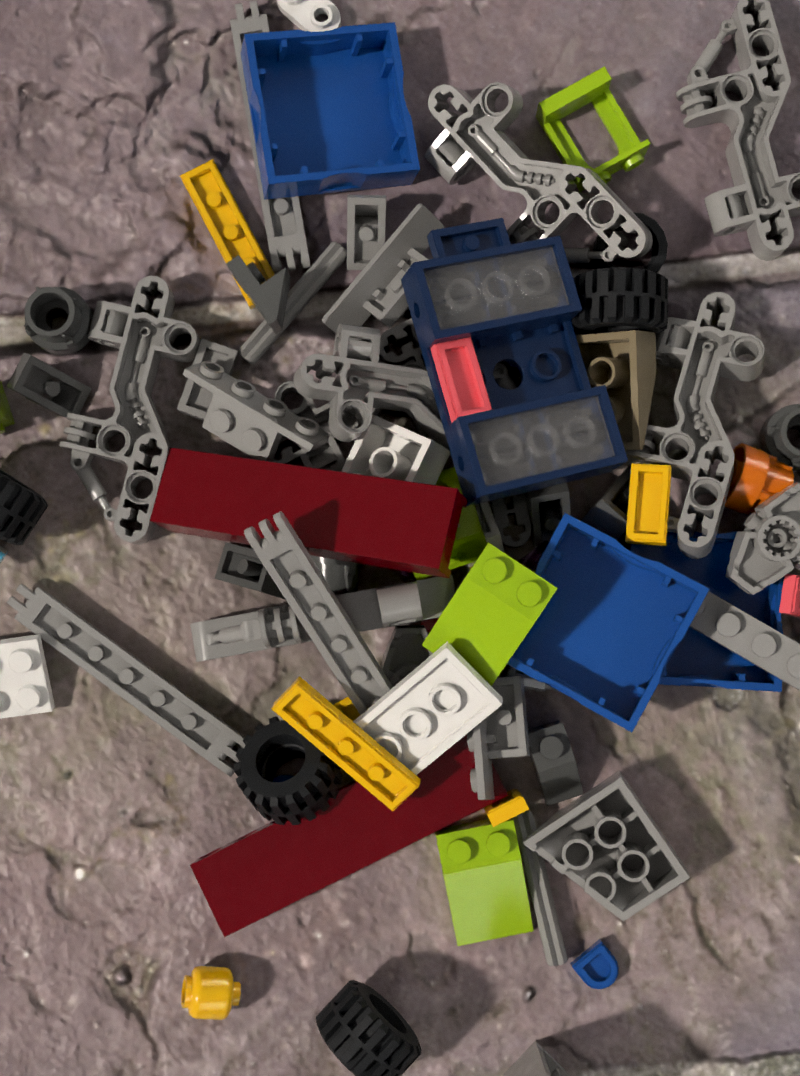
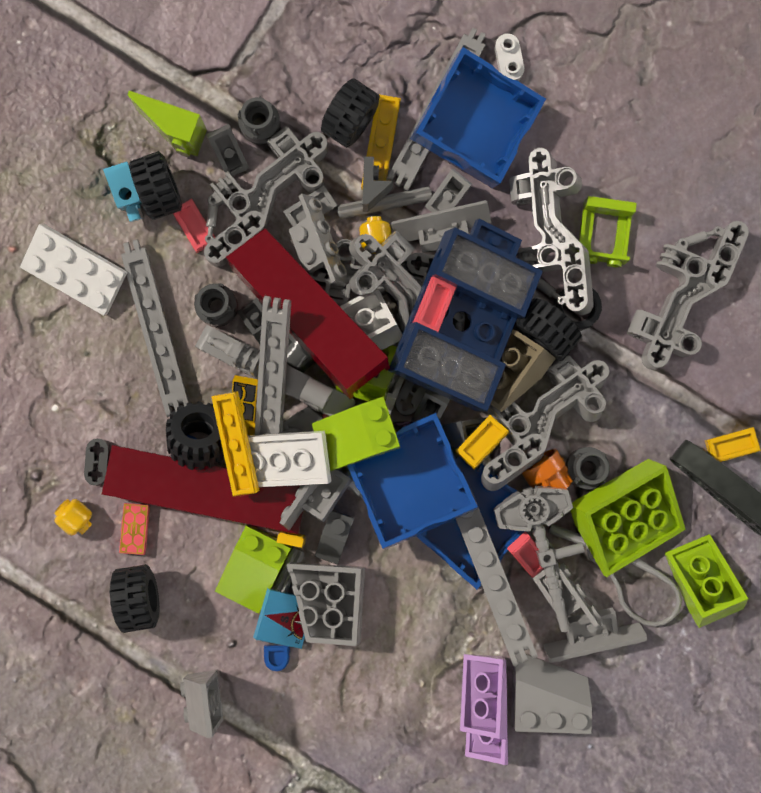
camera: 30 degrees right, 0 degrees up
none -> dark grey beam [84,438,111,486]
none -> coral tile [119,503,150,555]
none -> coral tile [173,198,216,253]
none -> dark grey piece [194,283,238,327]
none -> tile [232,375,258,422]
none -> dark azure tile [253,588,305,649]
none -> black tyre [321,78,380,148]
none -> yellow head [359,216,391,254]

